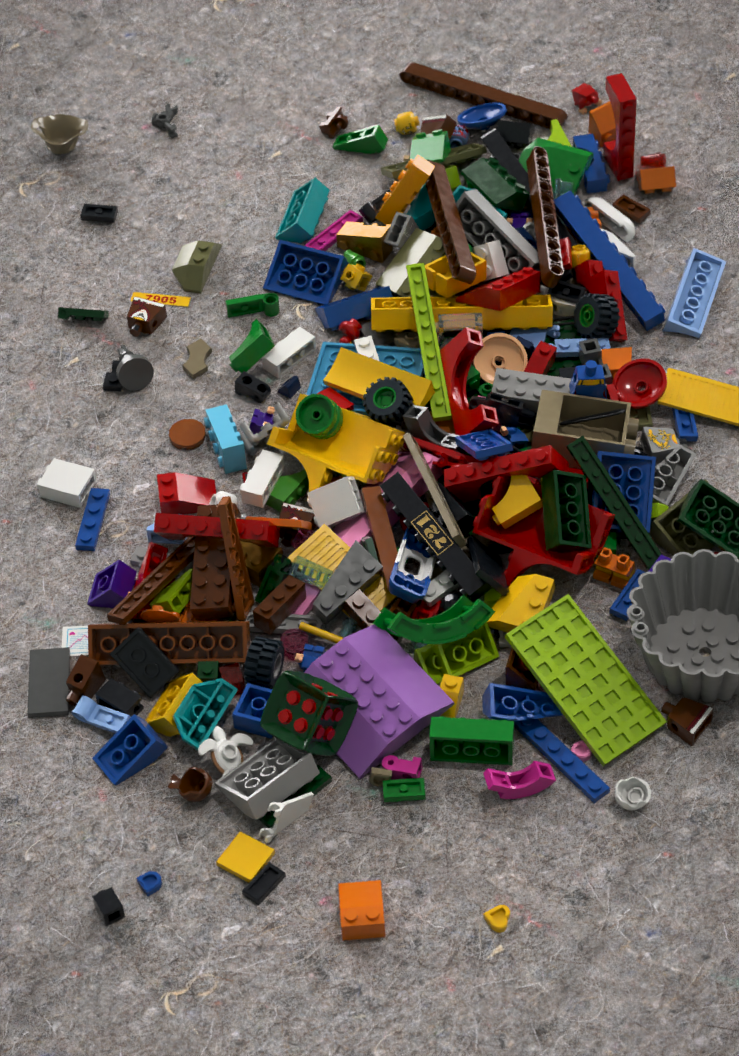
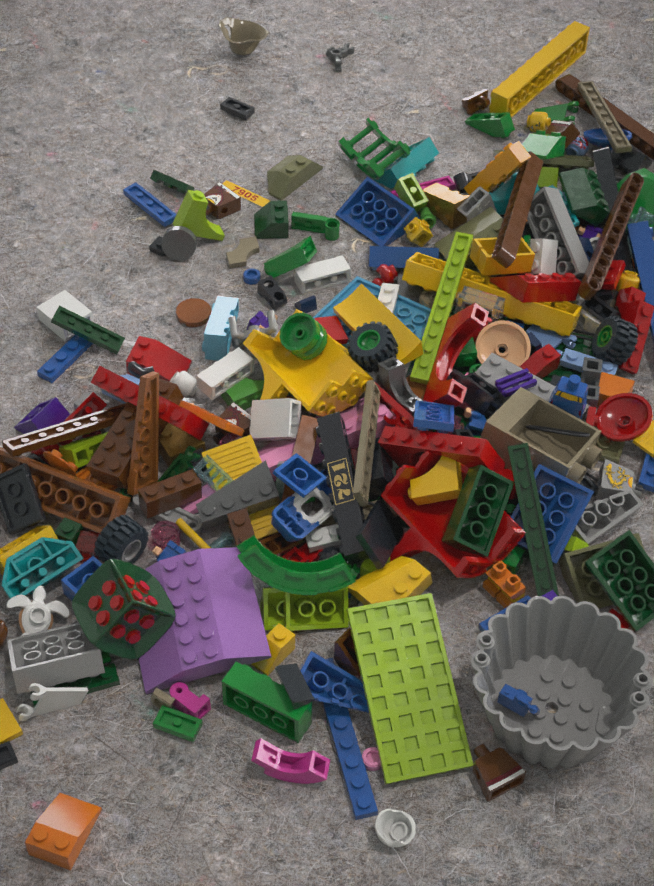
camera: 20 degrees right, 0 degrees up
none -> dark green plate [51,305,125,355]
none -> blue plate [123,182,177,227]
none -> black arm [128,361,154,379]
none -> lime arch [173,190,225,241]
none -> blue tile [243,268,261,285]
none -> dark green slope [254,200,289,239]
none -> blue slope [273,453,327,498]
none -> black slope [275,663,315,710]
none -> green fence [338,117,411,180]
none -> lime brick [394,173,429,212]
none -> yellow brick [489,21,590,118]
none -> dark purple tile [494,368,537,398]
none -> blue piece [497,684,540,717]
none -> green flag [535,101,579,125]
none -> dark tan tile [577,81,632,153]

